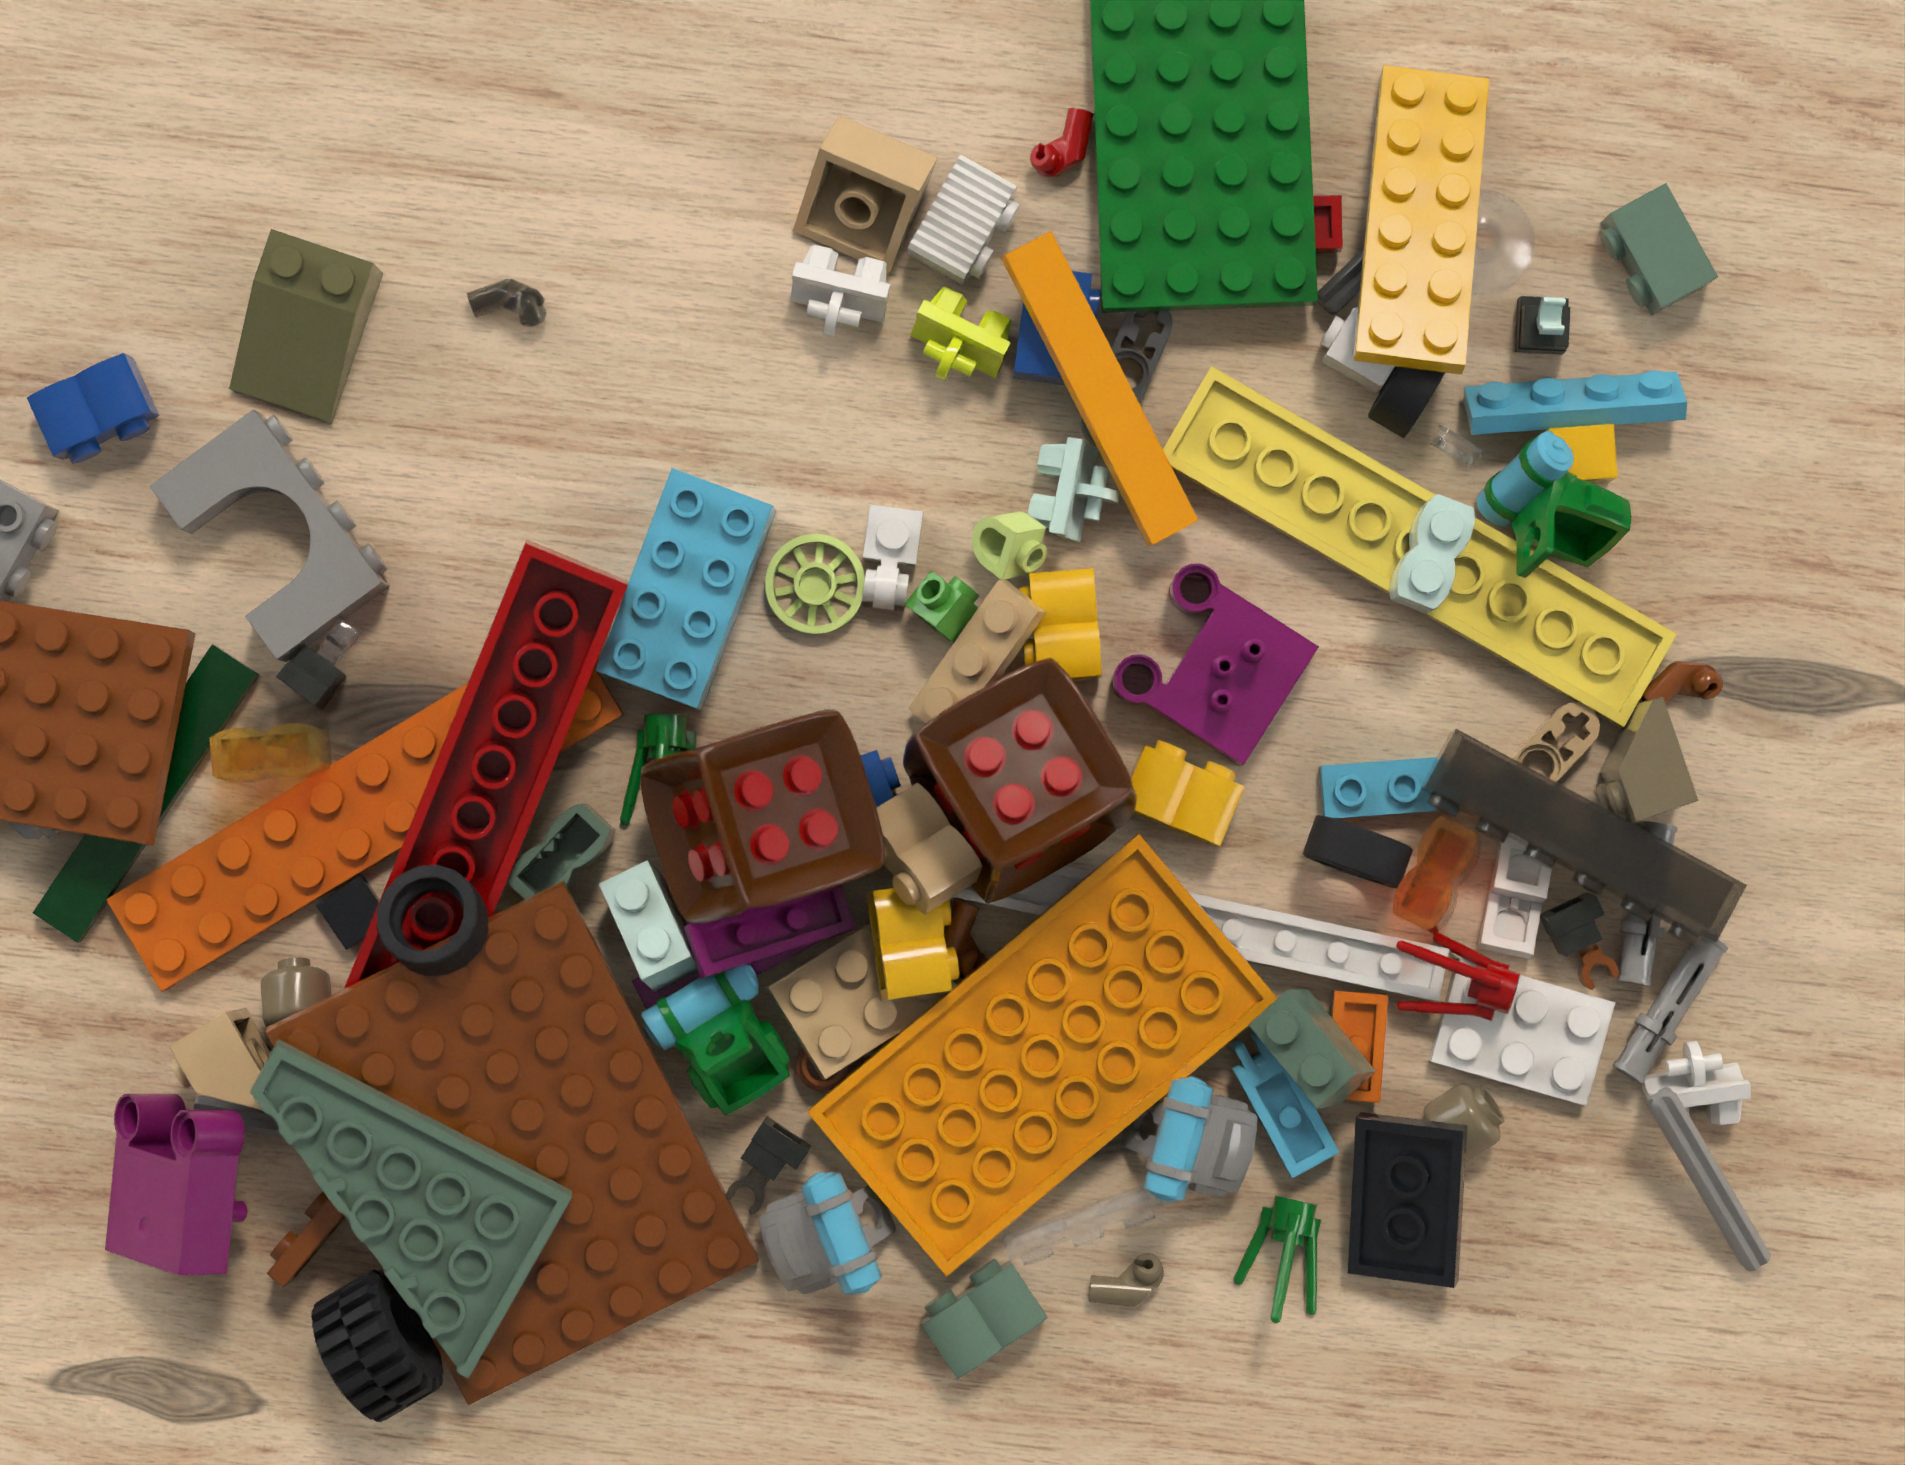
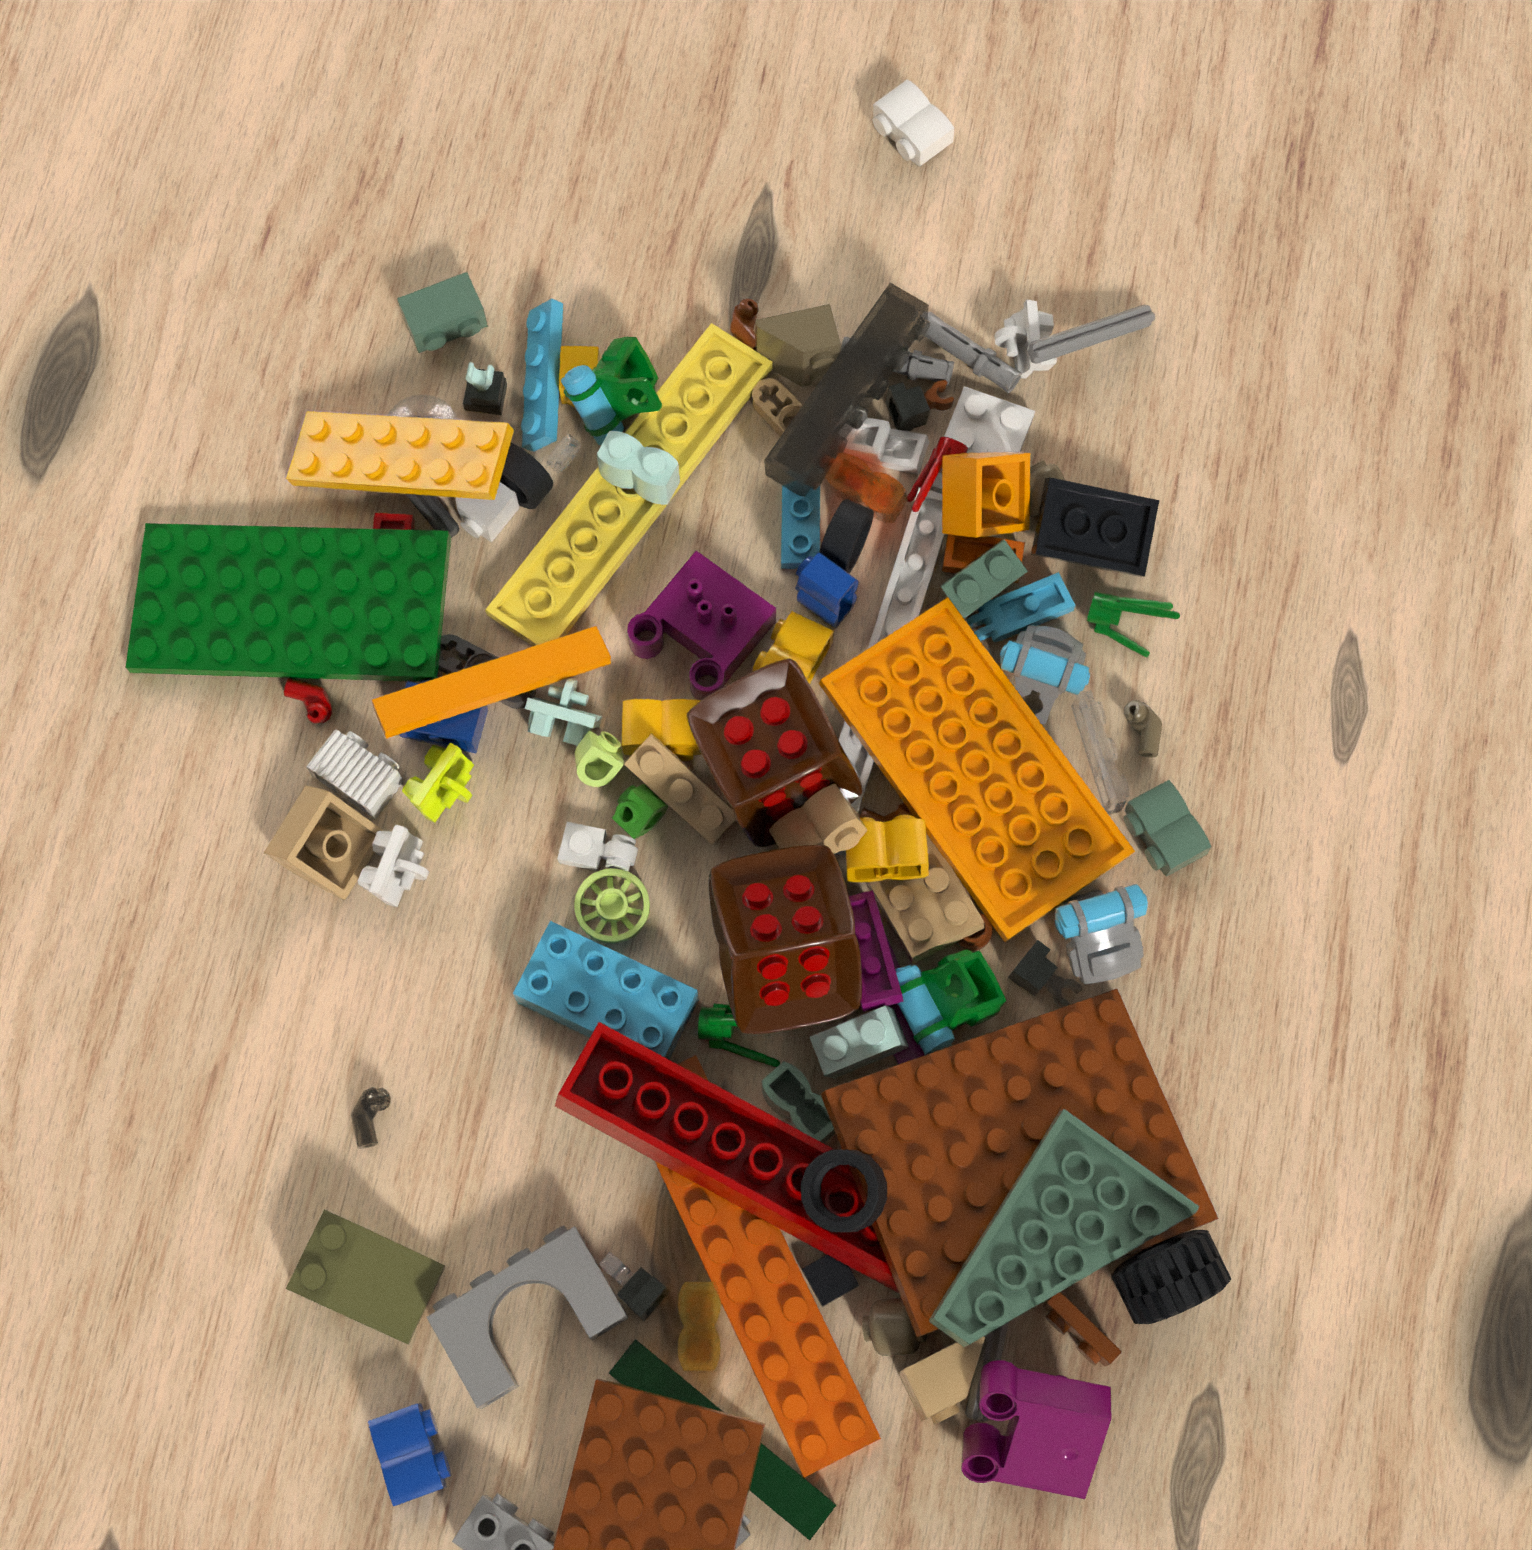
camera: 85 degrees left, 15 degrees down
none -> blue brick [795,552,859,628]
none -> light orange slope [942,452,1030,538]

